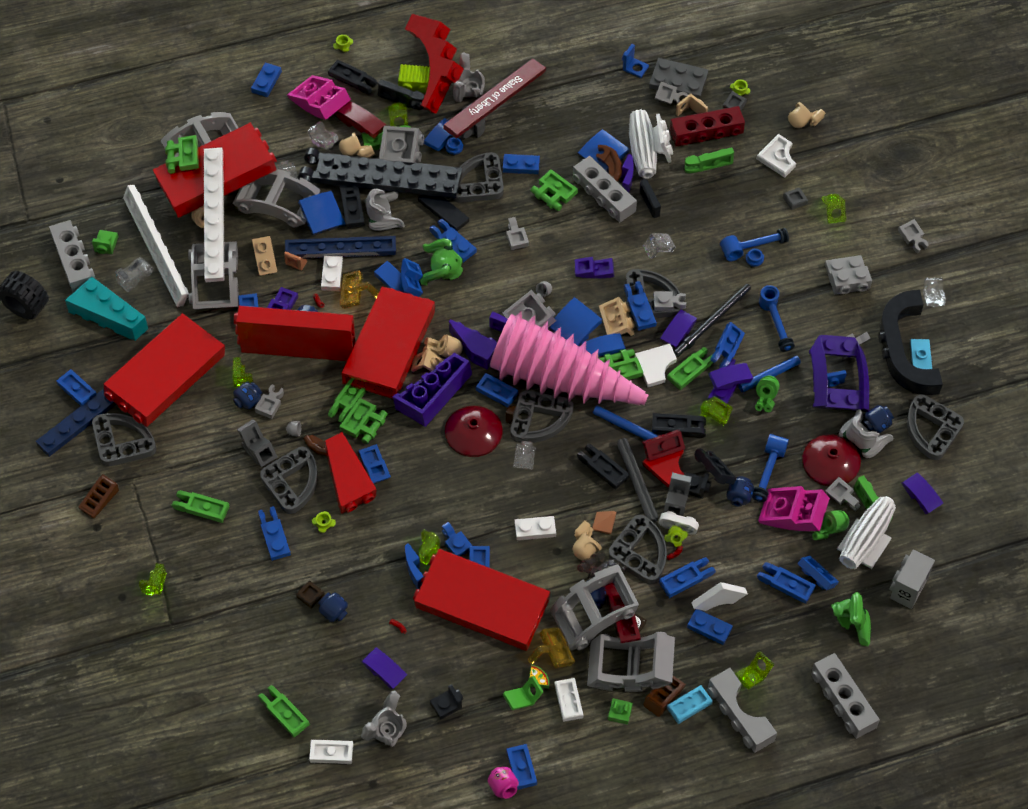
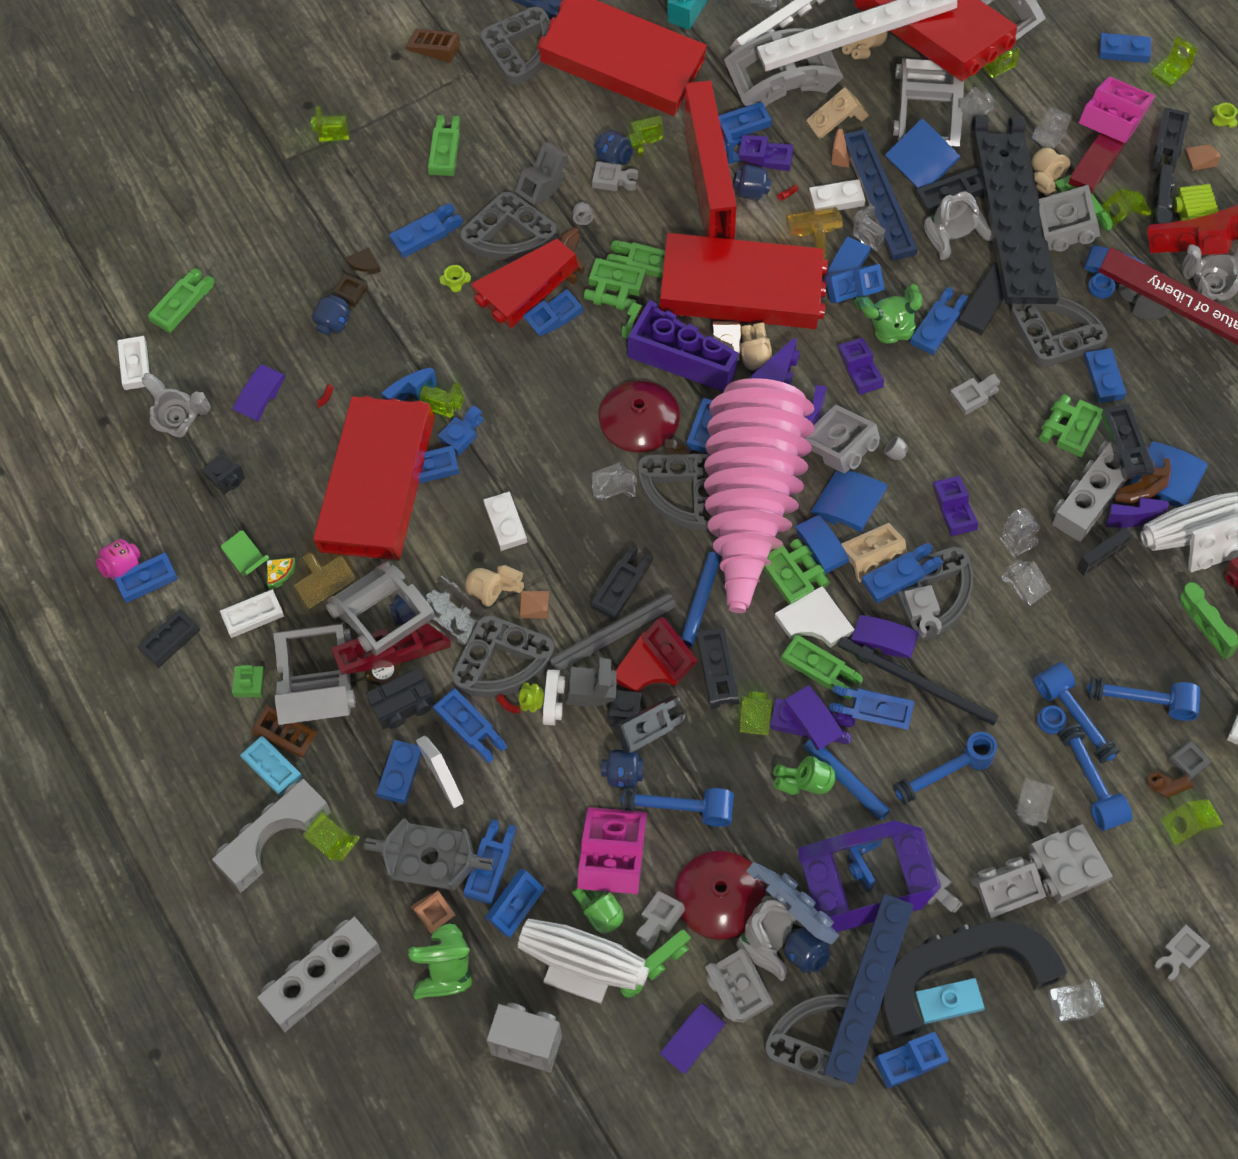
camera: 80 degrees right, 5 degrees up
none -> black plate [137,609,201,669]
none -> dark brown tile [345,248,381,274]
none -> dark grey plate [364,819,494,891]
none -> black brick [365,667,435,730]
none -> nougat slope [410,890,455,933]
none -> bright green tile [622,302,642,339]
none -> light grey bracket [705,949,774,1023]
none -> sand blue wing [747,862,840,945]
none -> dark blue plate [823,894,914,1085]
none -> dark purple slope [838,337,884,395]
none -> clear bracket [853,204,886,252]
none -> blue slope [874,1032,949,1088]
none -> light grey bracket [971,857,1046,918]
none -> clear leg [1000,507,1040,557]
none -> clear bracket [1016,778,1055,826]
none -> blue piece [1059,724,1132,831]
none -> blue piece [1087,676,1201,721]
none -> black plate [1101,403,1154,480]
none -> reddish brown arm [1147,772,1194,797]
none -> clear neon green bracket [1151,35,1198,87]
none -> nougat slope [1185,144,1221,171]

